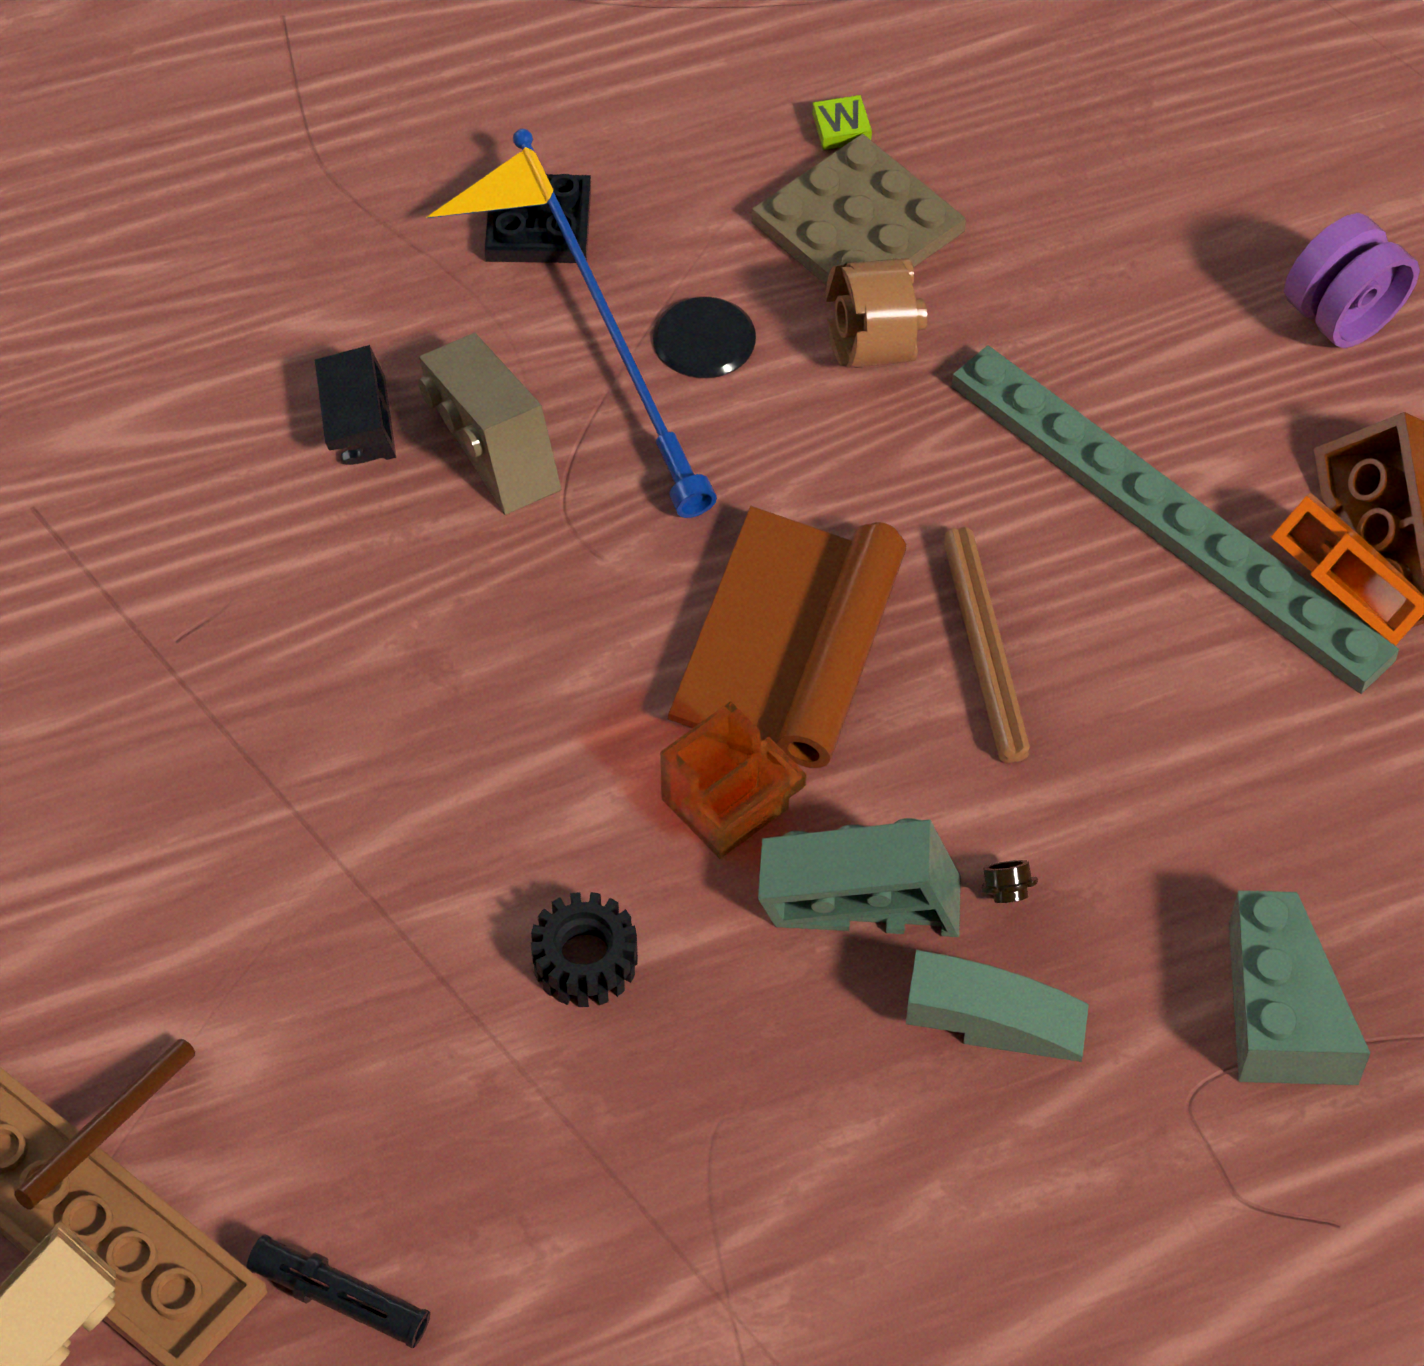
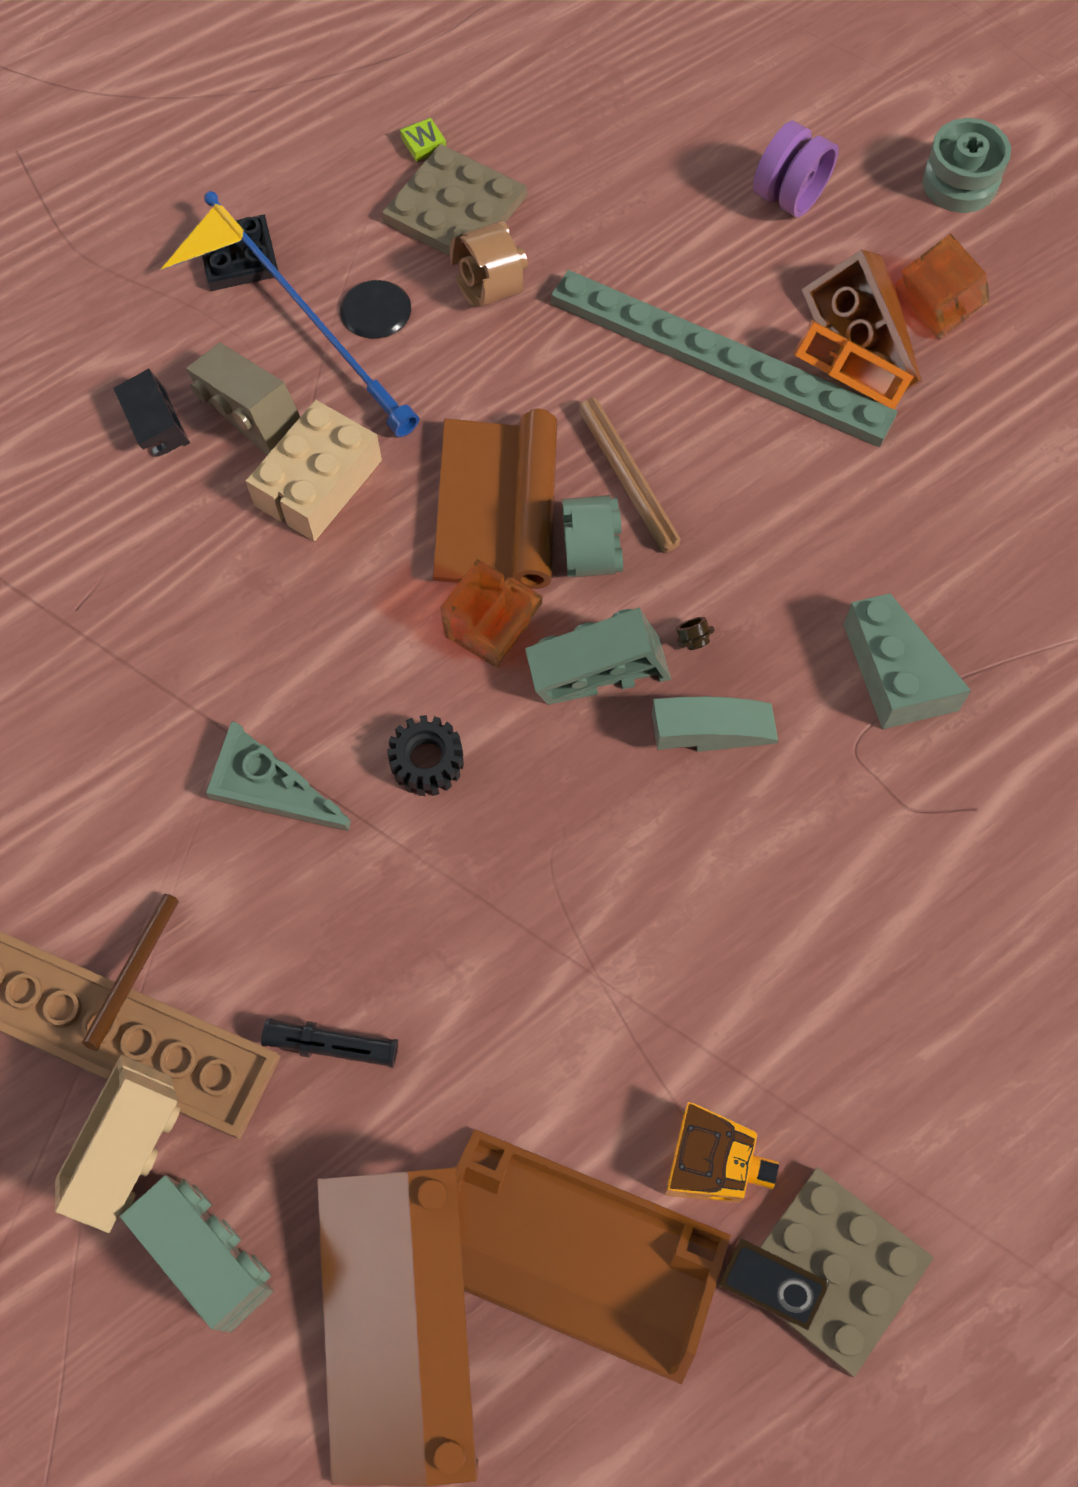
camera: 15 degrees left, 10 degrees up
none -> sand green wing [206,721,351,831]
none -> tan piece [246,400,382,542]
none -> sand green brick [562,495,623,578]

